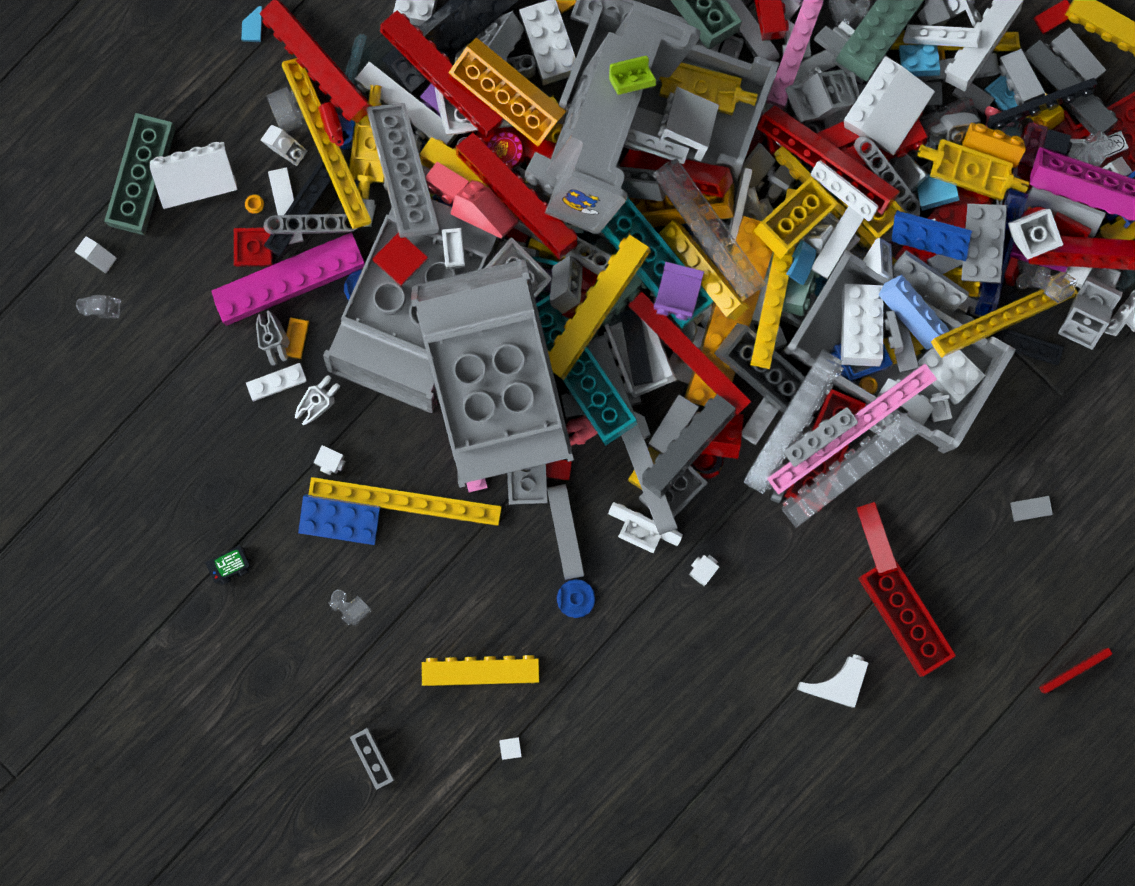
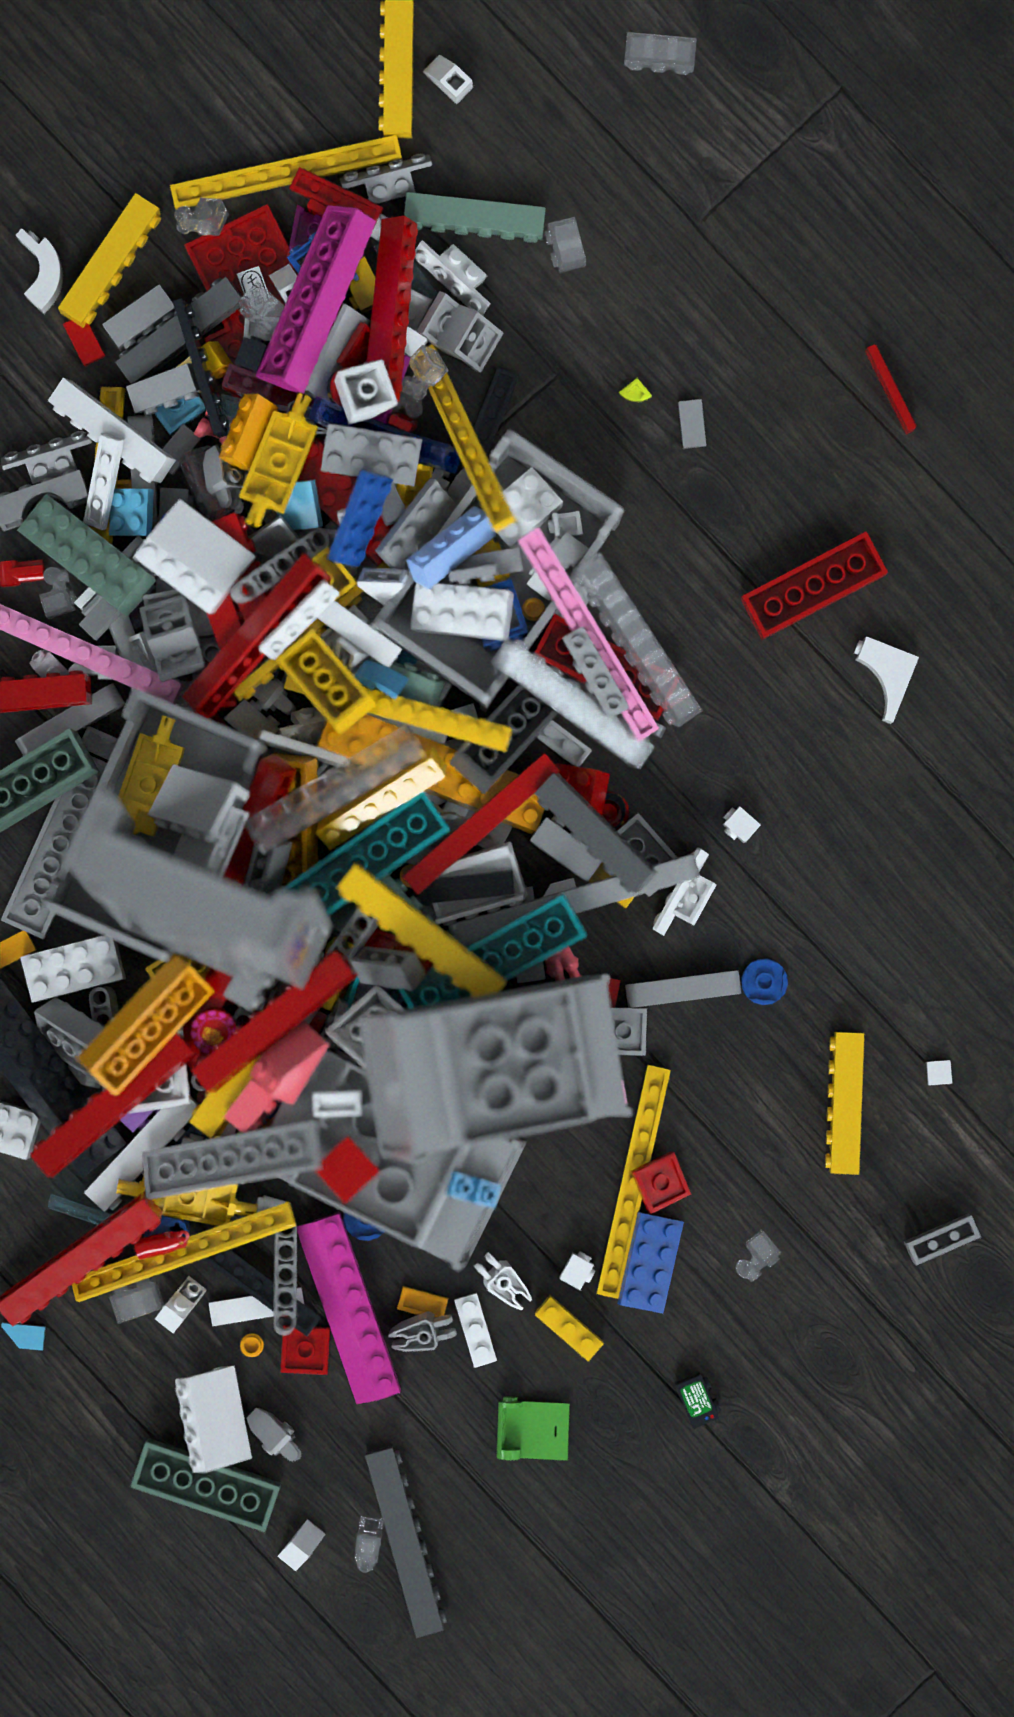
camera: 80 degrees left, 5 degrees up
lime bracket [609,55,656,95] -> none
medium lavender panel [654,262,704,321] -> none
tile [857,502,898,576] -> none
none -> light grey hinge [247,1408,302,1462]
none -> dark grey brick [365,1445,447,1638]
none -> dark azure slope [446,1172,501,1208]
none -> bright green door [497,1396,570,1460]
none -> yellow brick [535,1295,604,1361]
none -> neon yellow tile [619,378,652,402]
none -> red tile [631,1151,691,1214]

